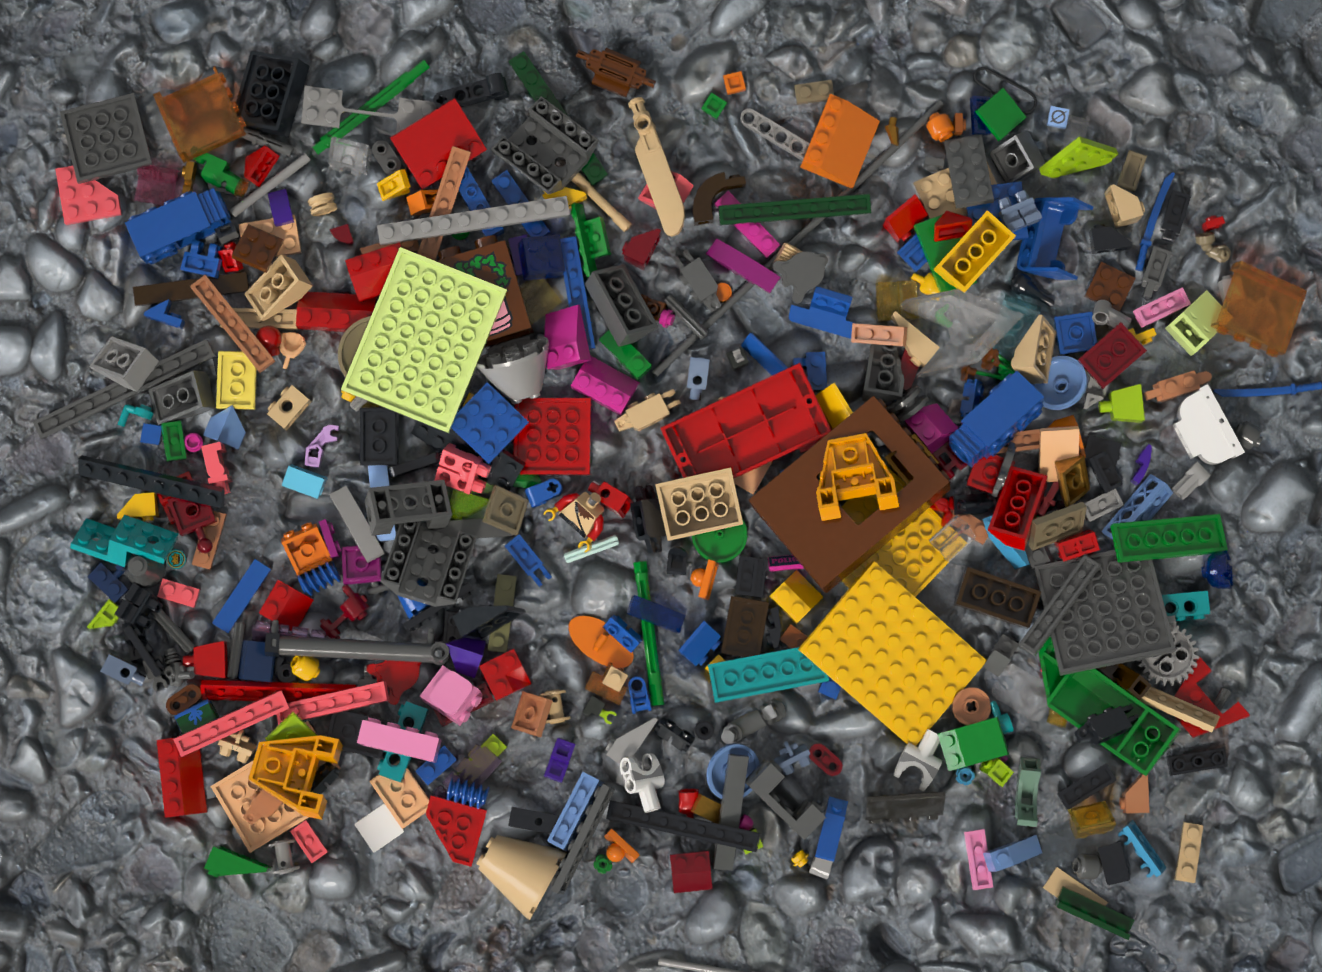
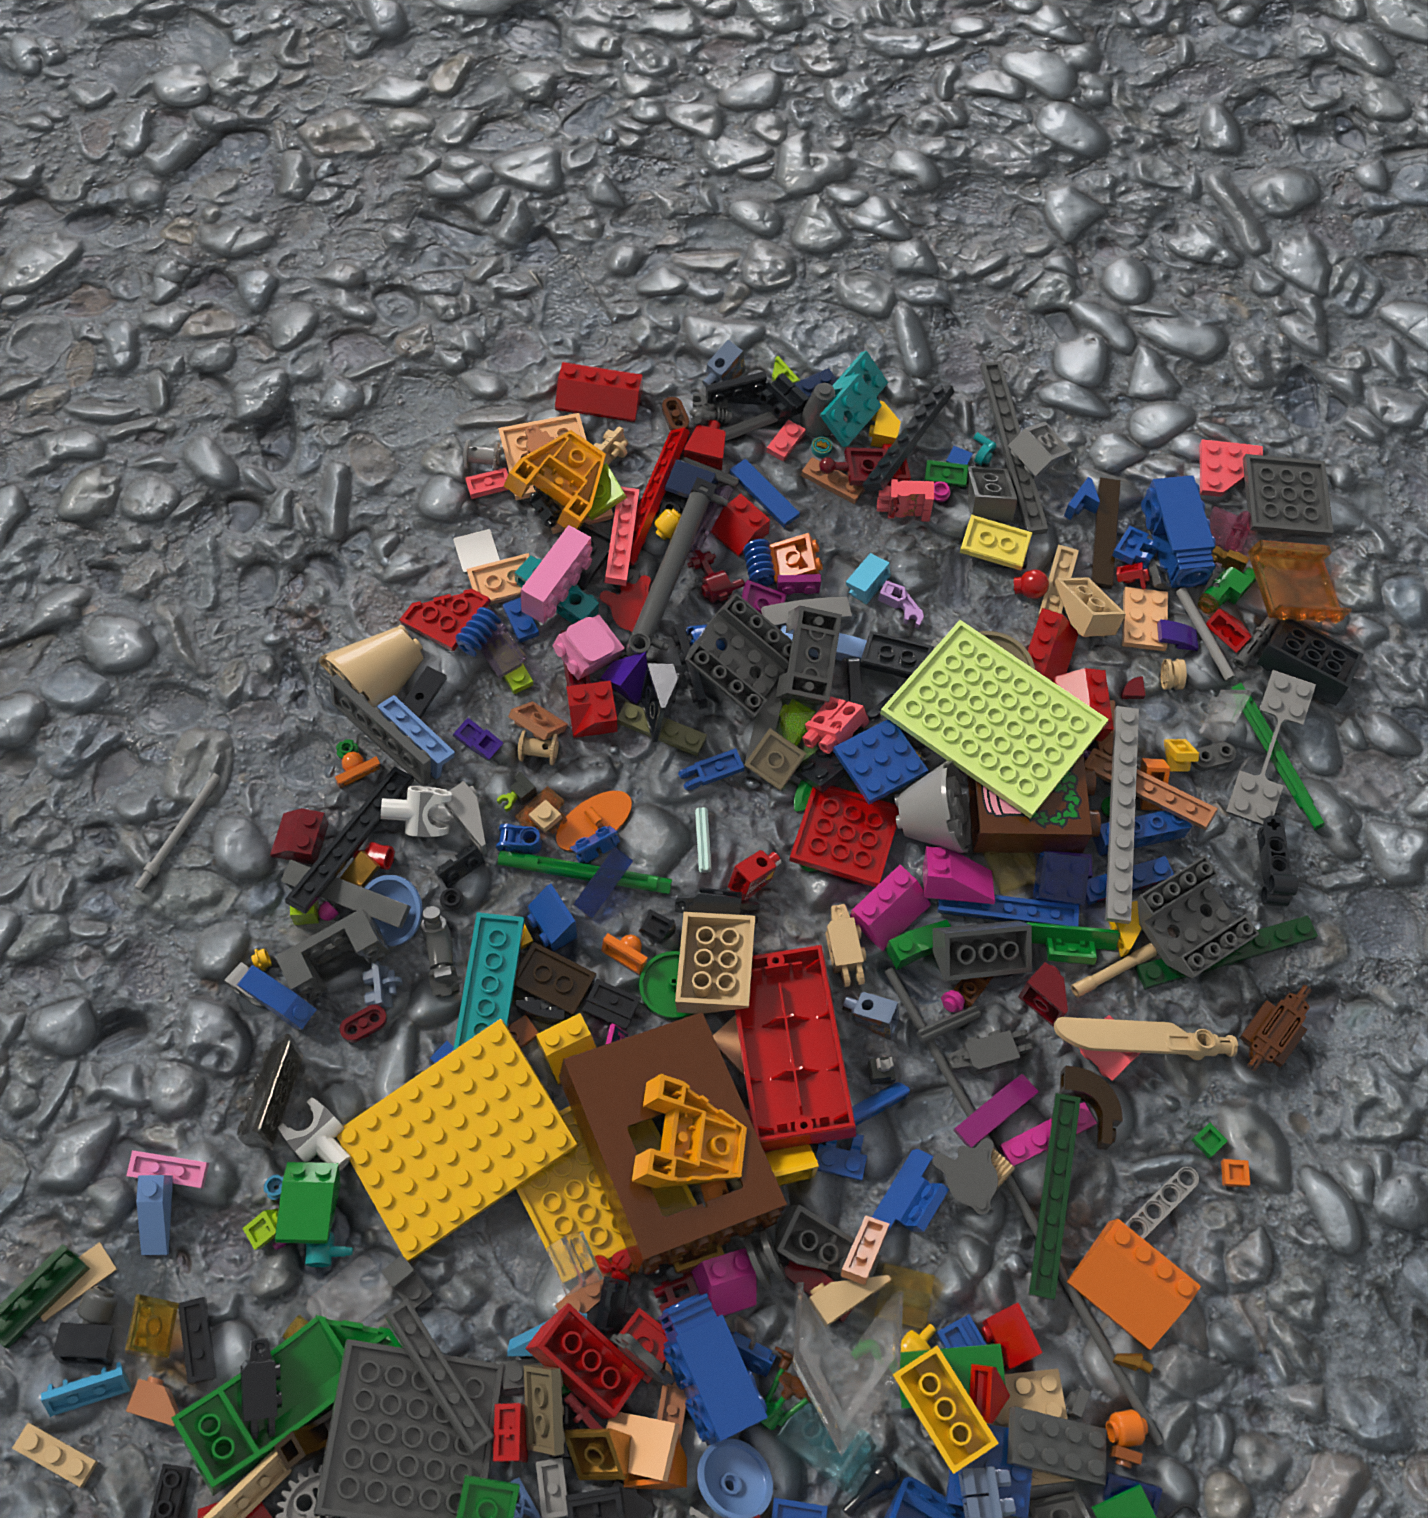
camera: 105 degrees right, 20 degrees down
coral plate [173,690,289,757] -> none
dark green piece [174,699,220,735] -> none
nougat plate [190,275,275,373] -> none
medium blue slope [203,405,246,450] -> none
green slope [204,845,272,877] -> none
reddish brown plate [232,224,283,273] -> none
tan brick [267,385,311,431] -> none
light nougat piece [279,332,306,369] -> none
red slope [390,98,487,190] -> none
blue piece [524,479,563,508] -> none
torso [543,492,604,552] -> none
orange piece [716,283,732,302] -> none
dark tan plate [794,80,834,105] -> none
nougat plate [952,688,991,725] -> none
dark brown brick [954,567,1041,629] -> none
tan slope [1011,315,1056,384] -> none
sand green arch [1015,757,1041,827] -> none

